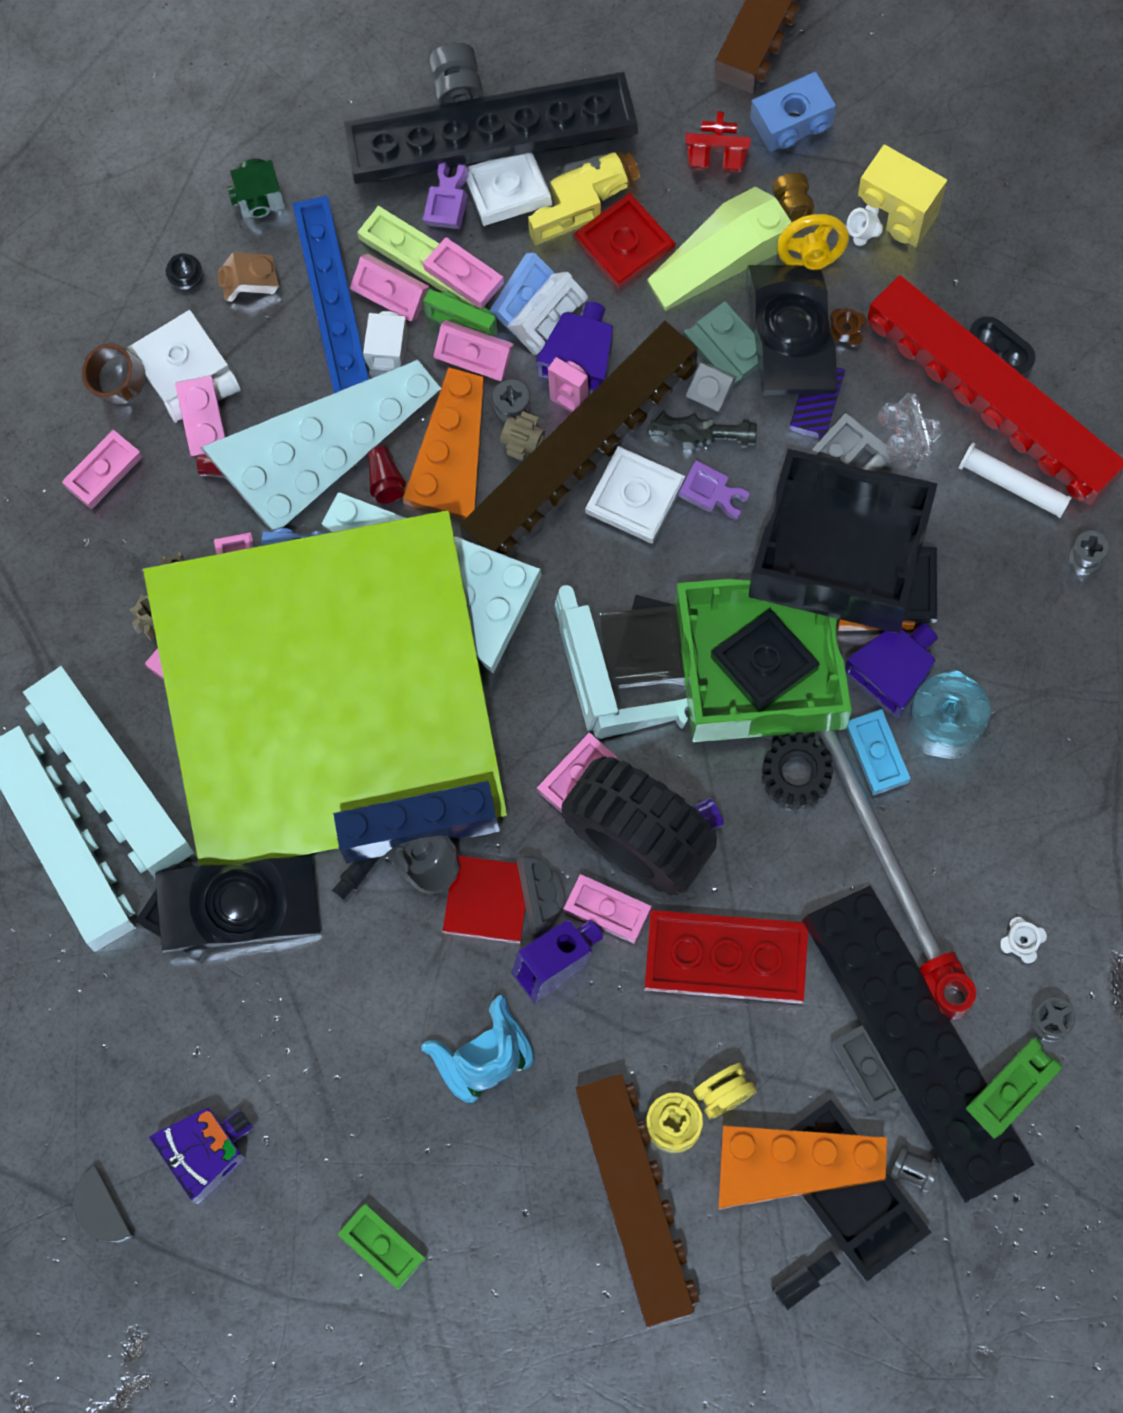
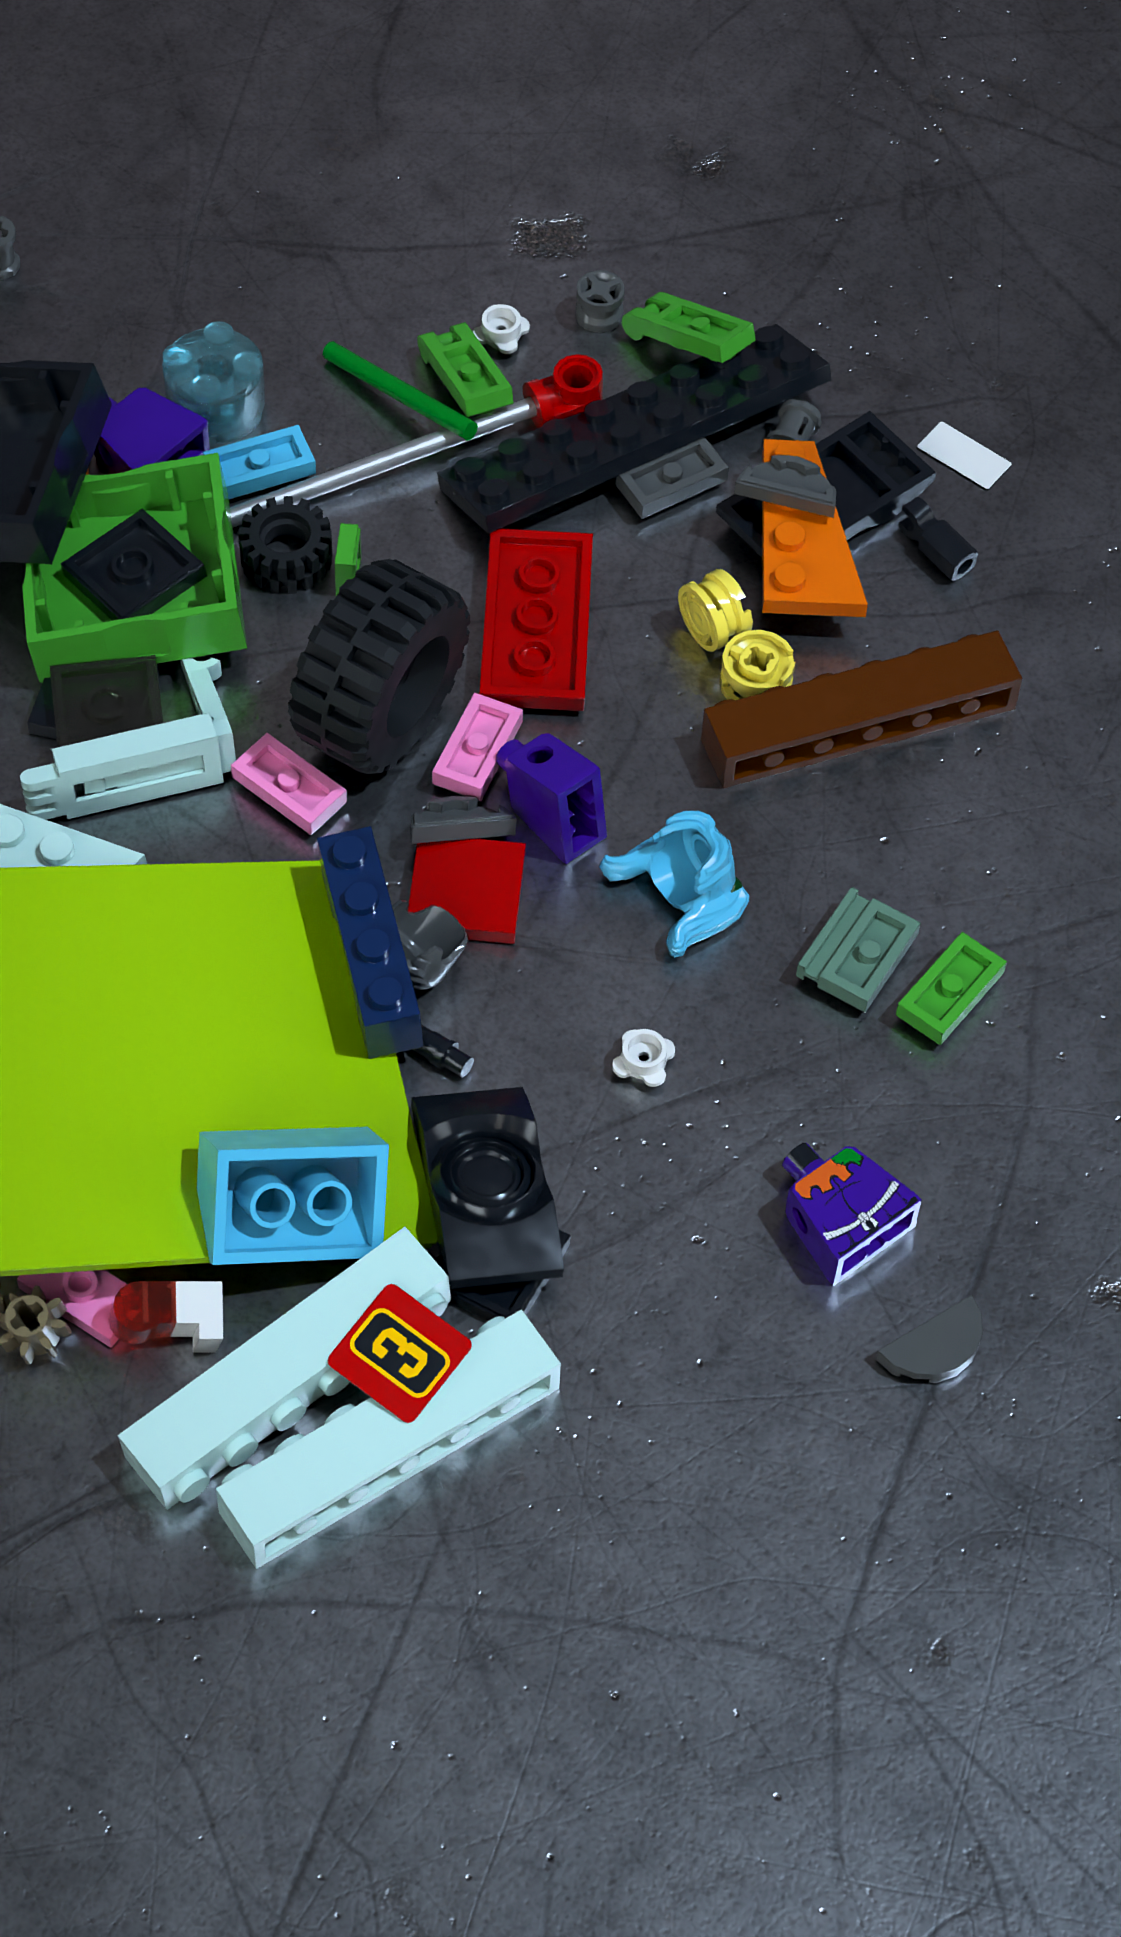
camera: 100 degrees left, 15 degrees down
none -> leg [108,1281,223,1353]
none -> medium azure slope [197,1127,389,1265]
none -> green bar [323,341,478,441]
none -> sticker [328,1284,472,1423]
none -> bright green tile [335,523,362,596]
none -> bright green plate [417,322,514,417]
none -> white plate [612,1029,675,1087]
none -> dark grey tile [734,455,836,518]
none -> sand green plate [796,887,921,1013]
none -> white sticker [917,422,1011,489]

